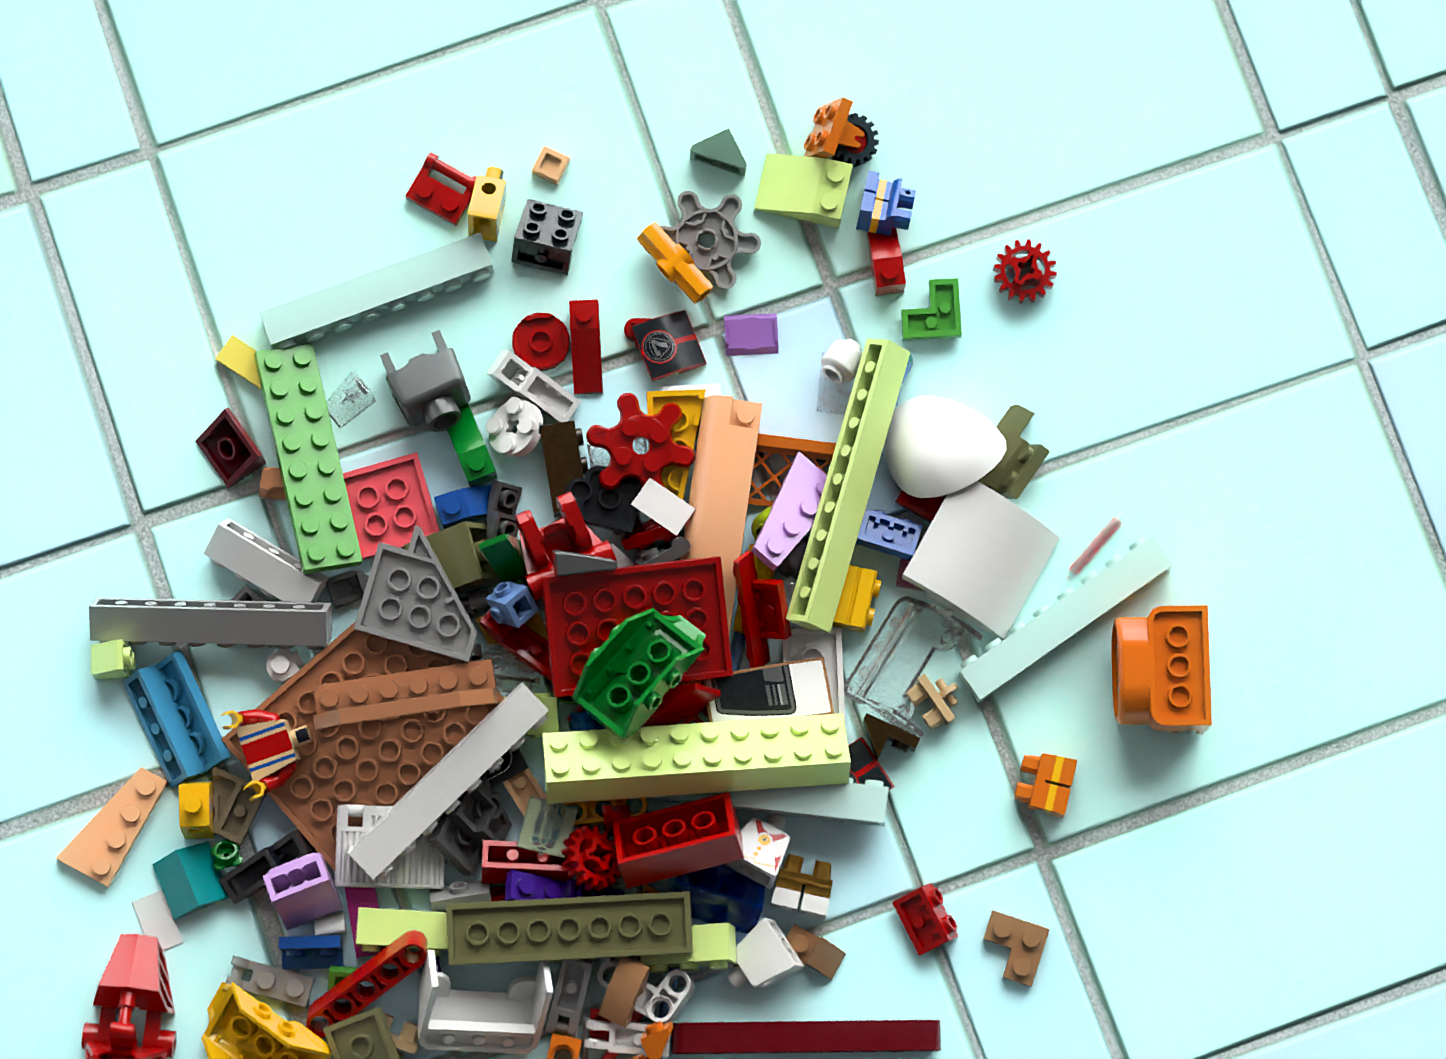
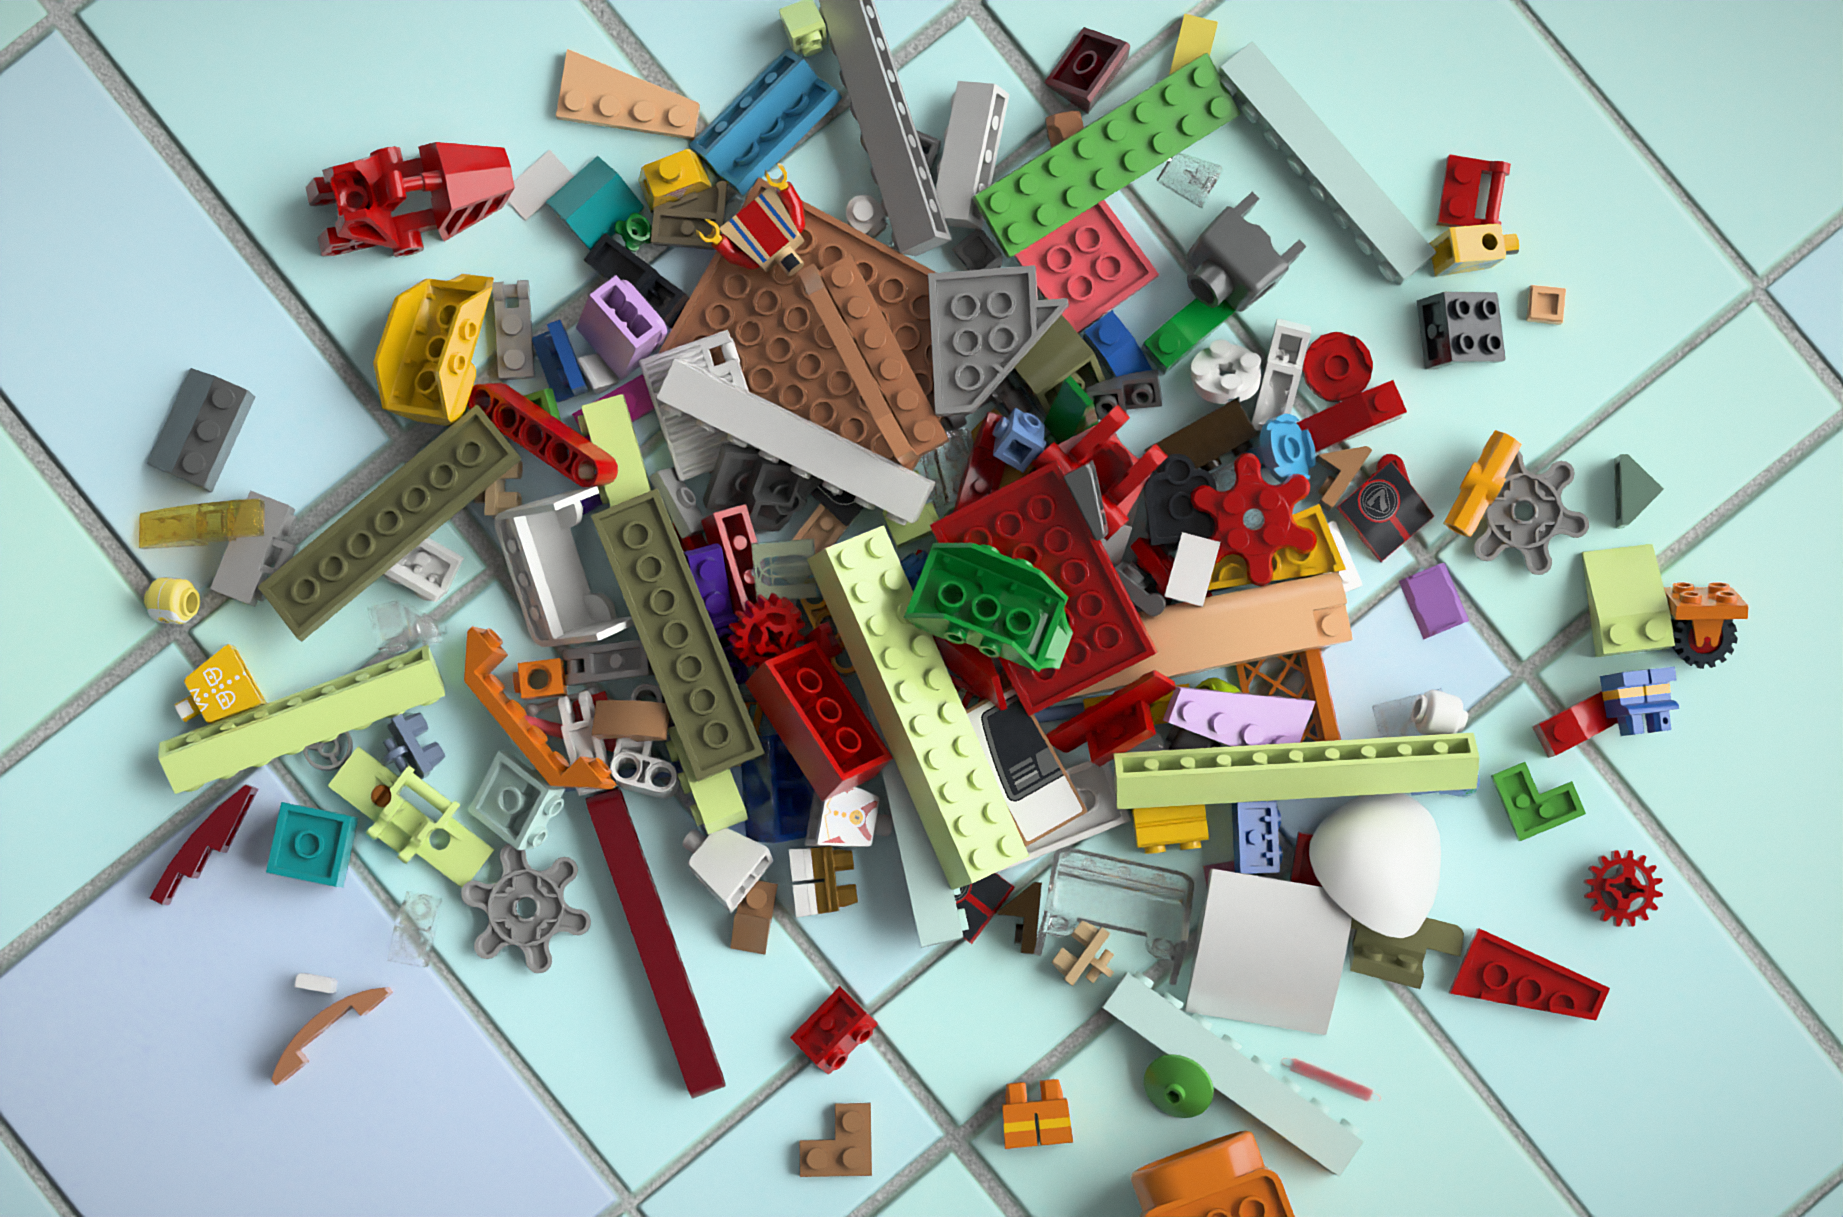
camera: 75 degrees right, 5 degrees up
none -> bright green dish [1143,1054,1214,1118]
none -> dark azure tile [1246,413,1316,483]
none -> medium nougat slope [1316,446,1372,512]
none -> red wing [1448,928,1610,1021]

